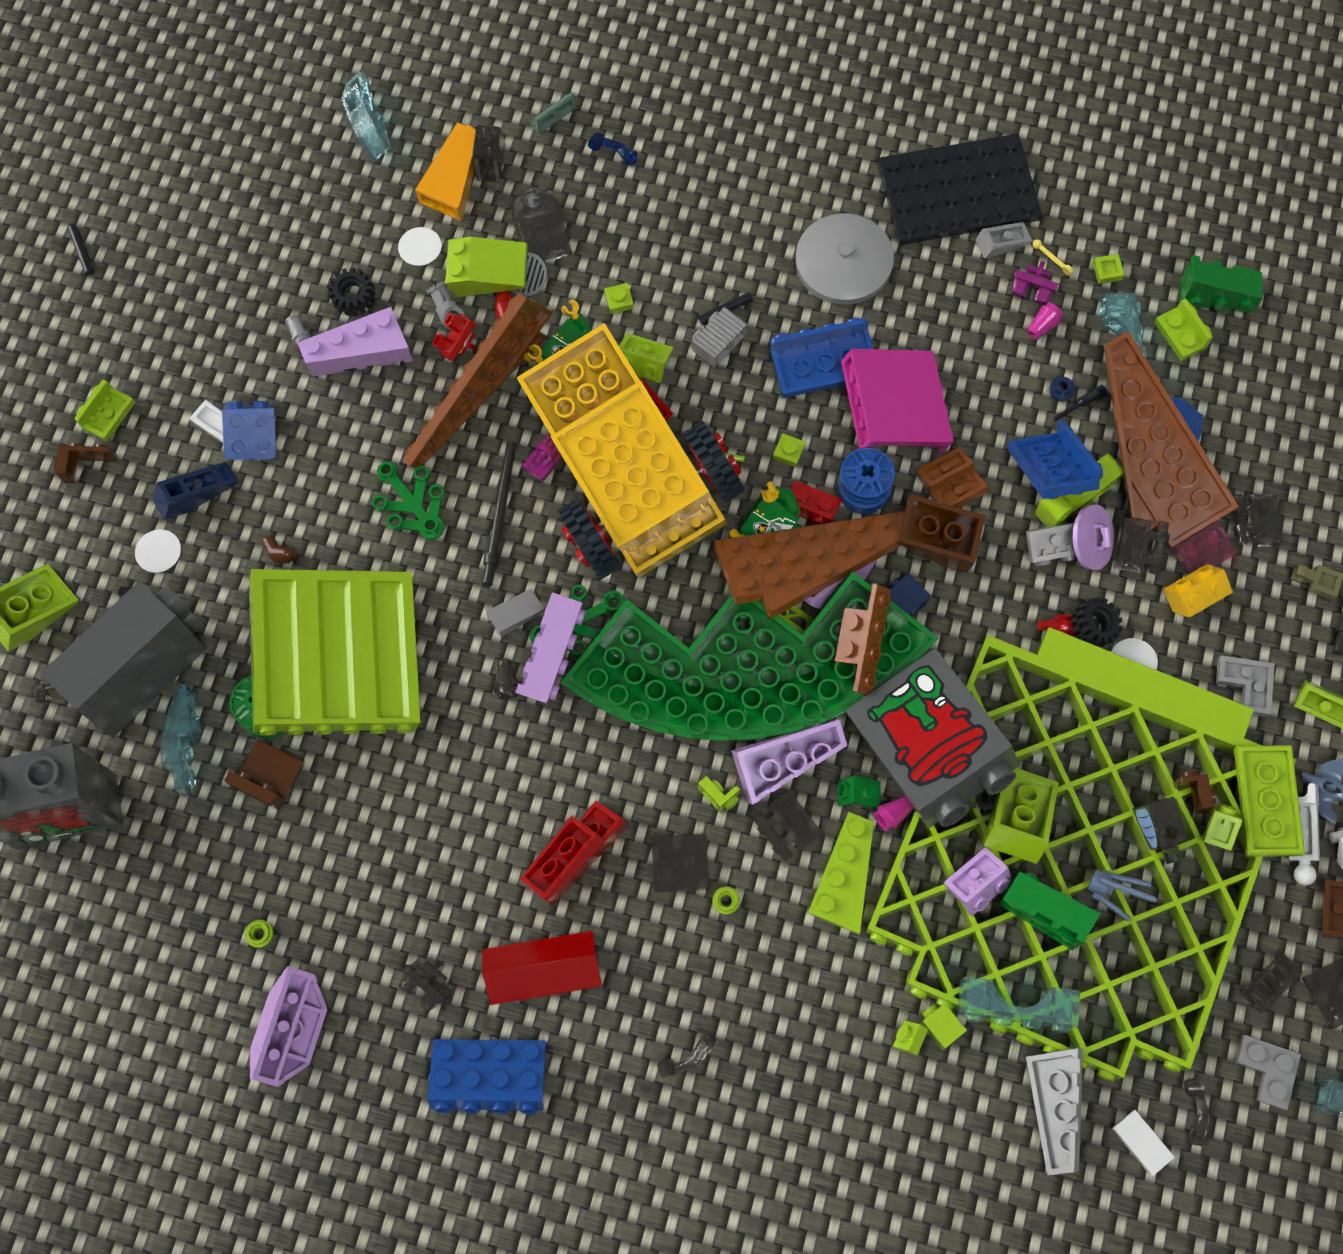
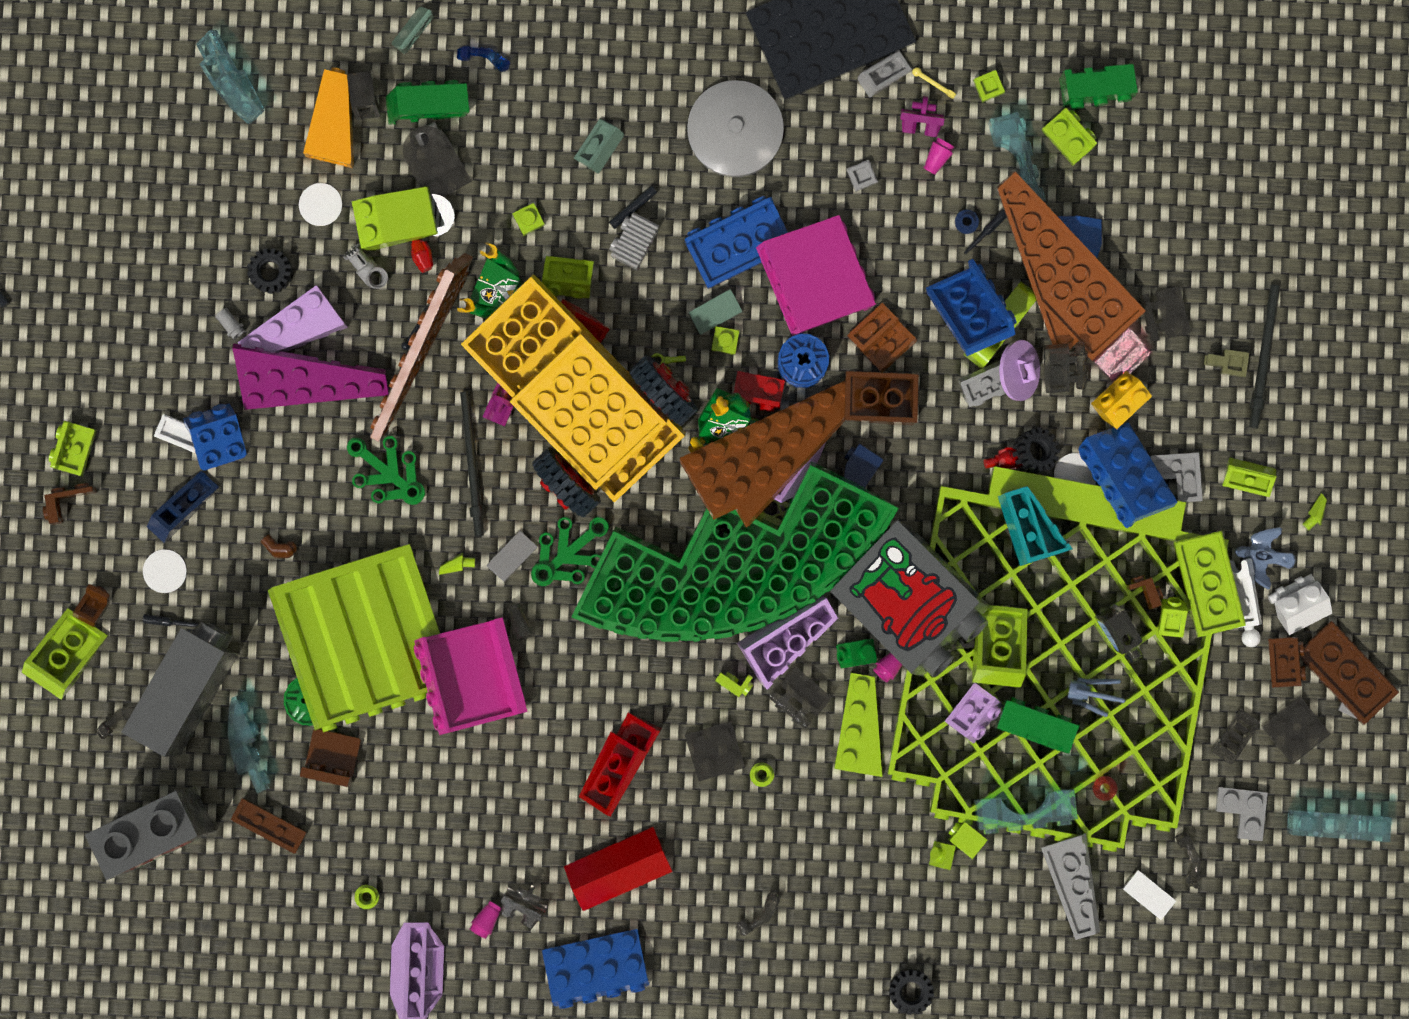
camera: 15 degrees left, 15 degrees up
red hips [432,312,476,362] -> none
lavender wedge [515,592,586,704] -> none
dark orange bracket [835,584,891,695] -> none
none -> reddish brown bracket [73,584,110,627]
none -> reddish brown plate [231,798,307,854]
none -> magenta wing [232,343,389,410]
none -> green wedge [385,80,470,125]
none -> dark pink panel [414,617,528,735]
none -> lime bar [439,553,475,575]
none -> dark pink cone [469,901,502,939]
none -> sand green slope [574,118,624,174]
none -> sand green slope [689,289,742,335]
none -> light grey tile [846,160,878,192]
none -> black tyre [889,969,934,1015]
none -> teal wedge [998,486,1073,566]
none -> blue bracket [1078,422,1177,528]
none -> clear red plate [1092,776,1117,801]

